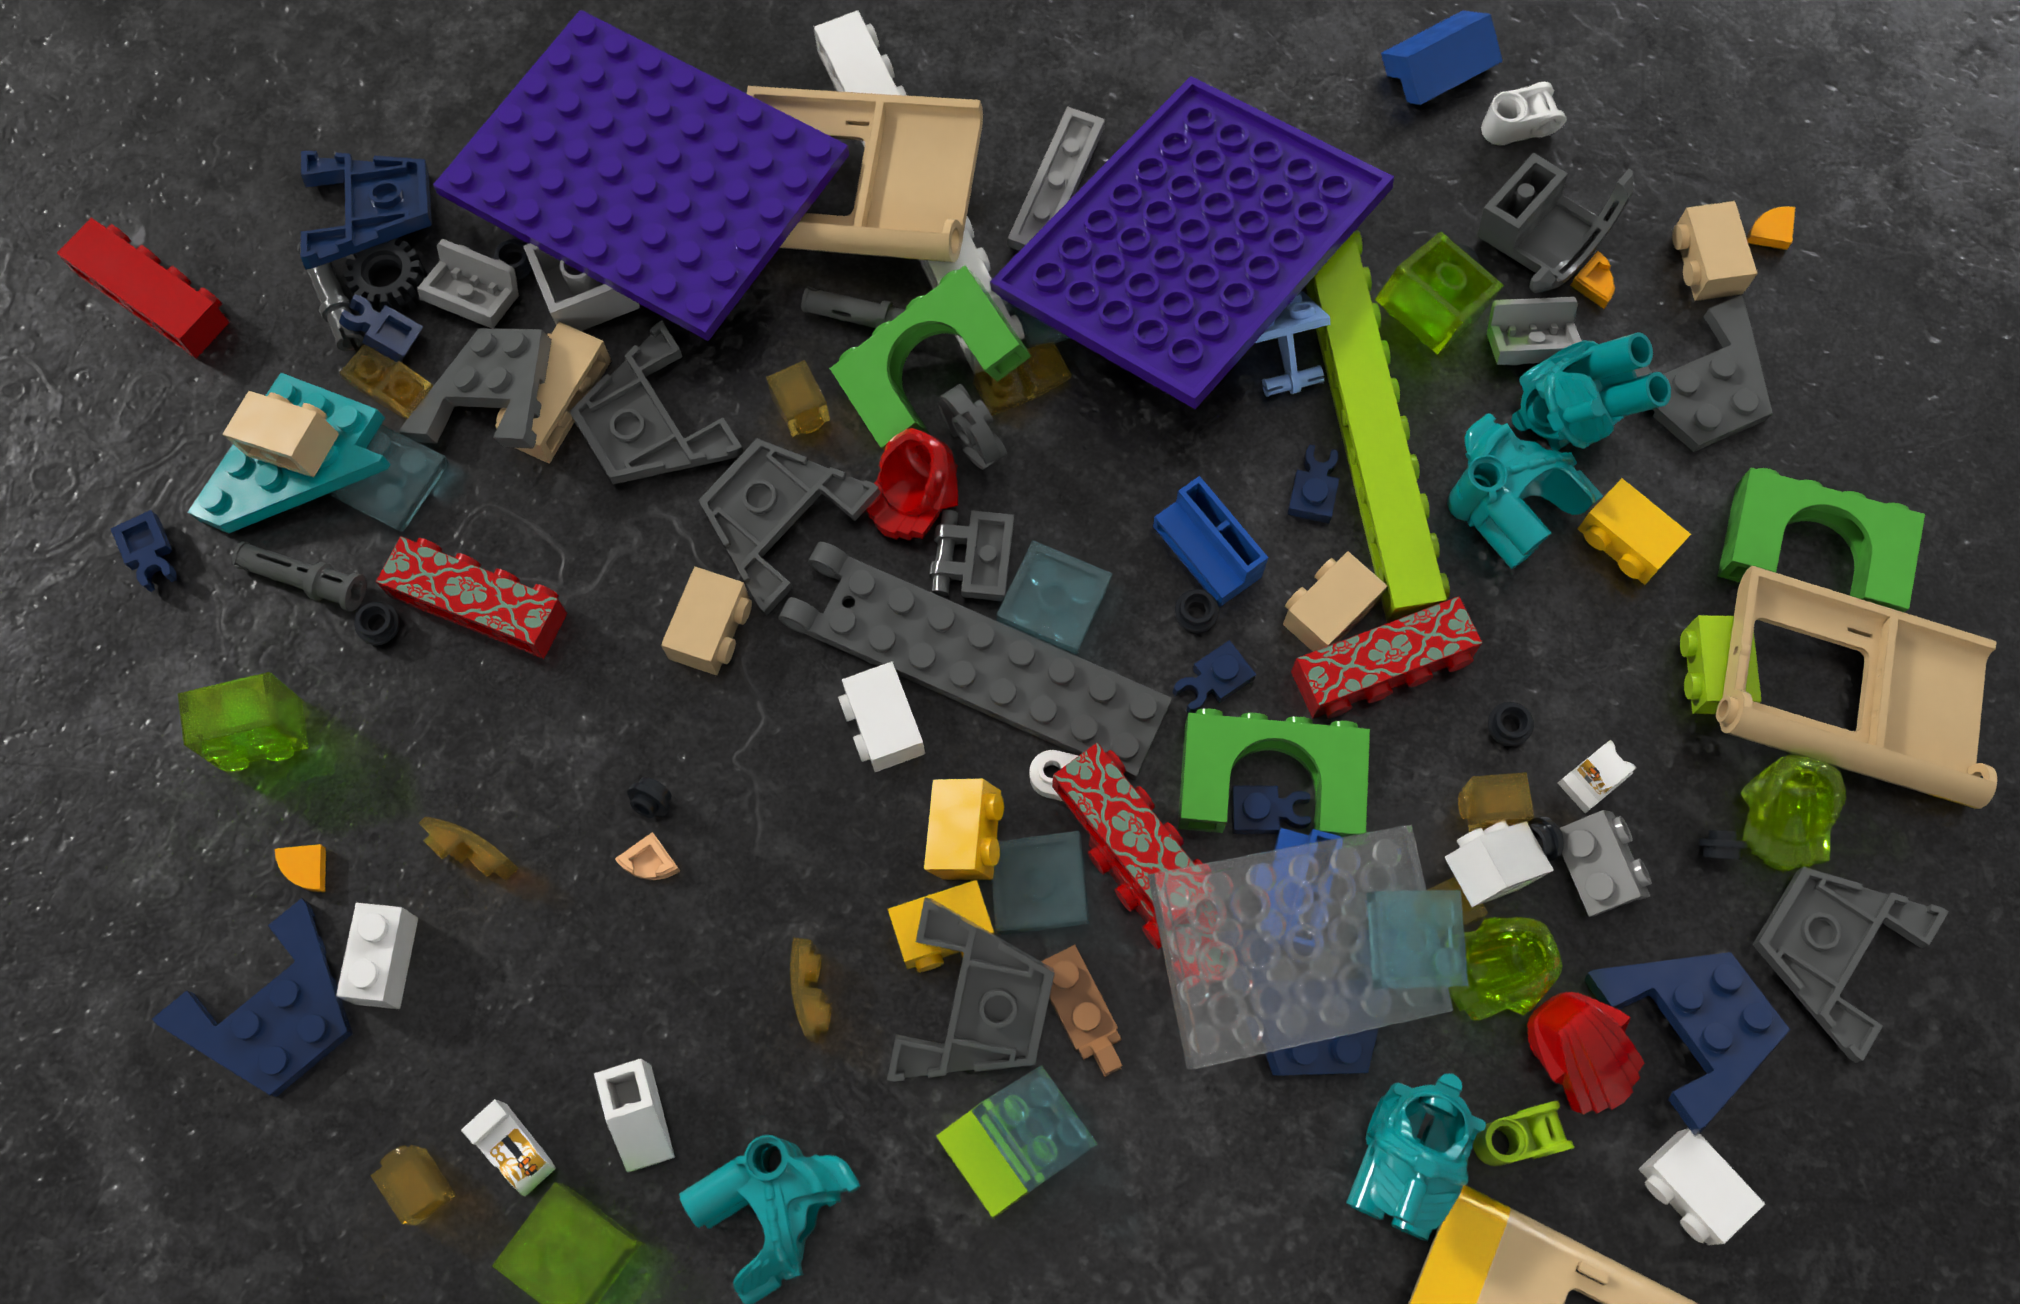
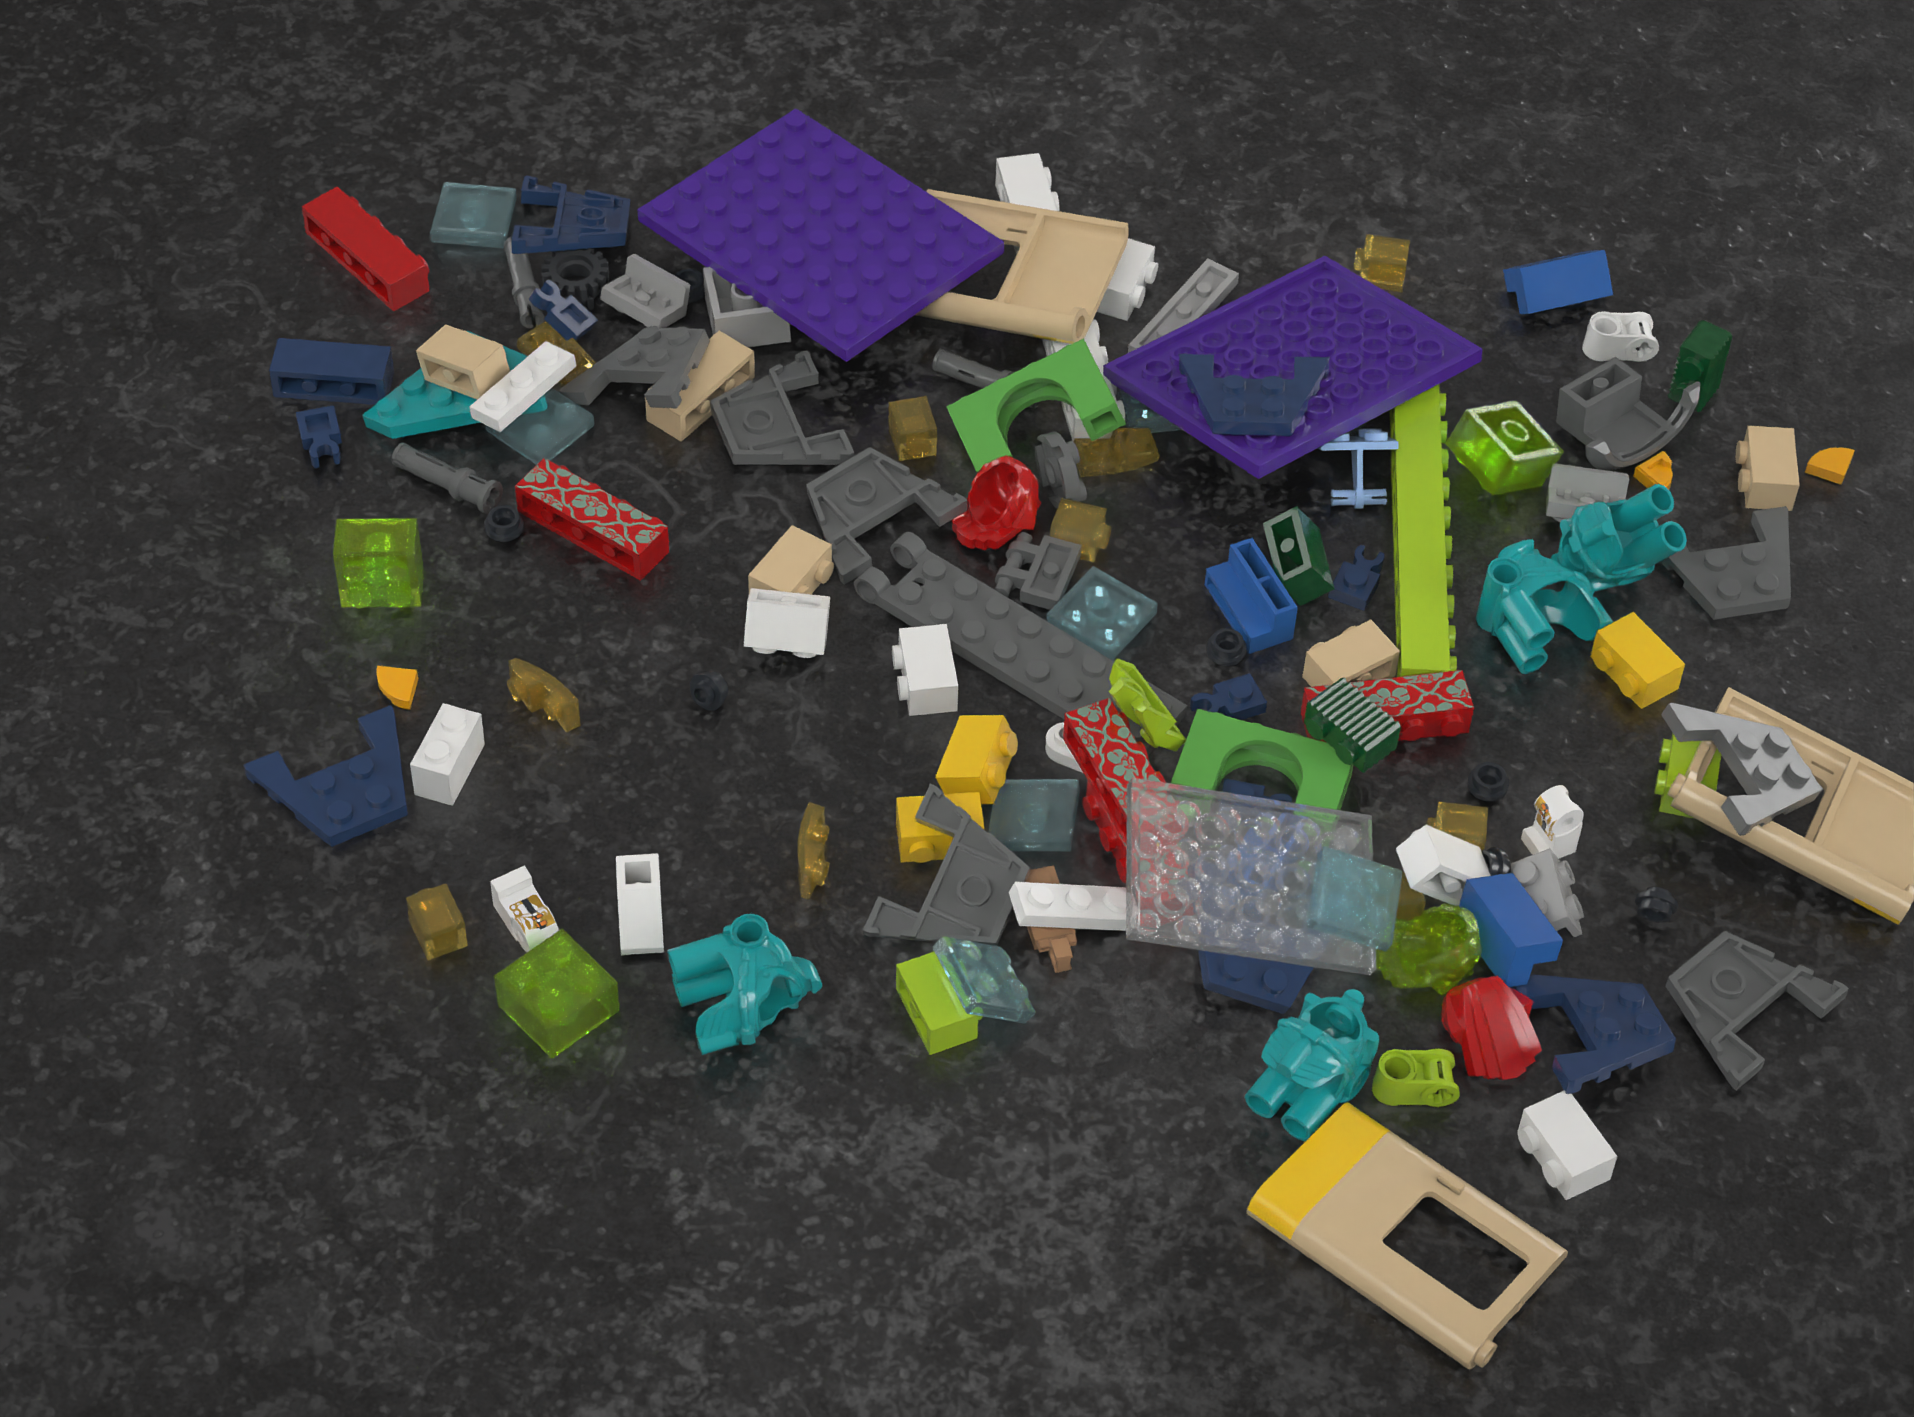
camera: 10 degrees right, 20 degrees down
light nougat tile [615,832,680,880] -> none
bright green arch [1718,468,1925,613] -> none
clear neon green hair [1741,754,1846,871] -> none
none -> dark blue brick [269,338,394,405]
none -> clear light blue plate [430,182,517,248]
none -> white plate [469,341,576,432]
none -> white brick [744,588,831,658]
none -> white plate [1009,882,1139,931]
none -> clear yellow brick [1050,498,1111,562]
none -> white brick [1097,239,1158,321]
none -> lime plate [1109,658,1186,751]
none -> dark blue wing [1179,354,1329,436]
none -> dark green brick [1263,506,1334,606]
none -> dark green brick [1304,677,1401,773]
none -> clear yellow brick [1353,234,1410,292]
none -> blue piece [1455,873,1563,987]
none -> wing [1661,703,1822,836]
none -> dark green brick [1668,320,1733,412]

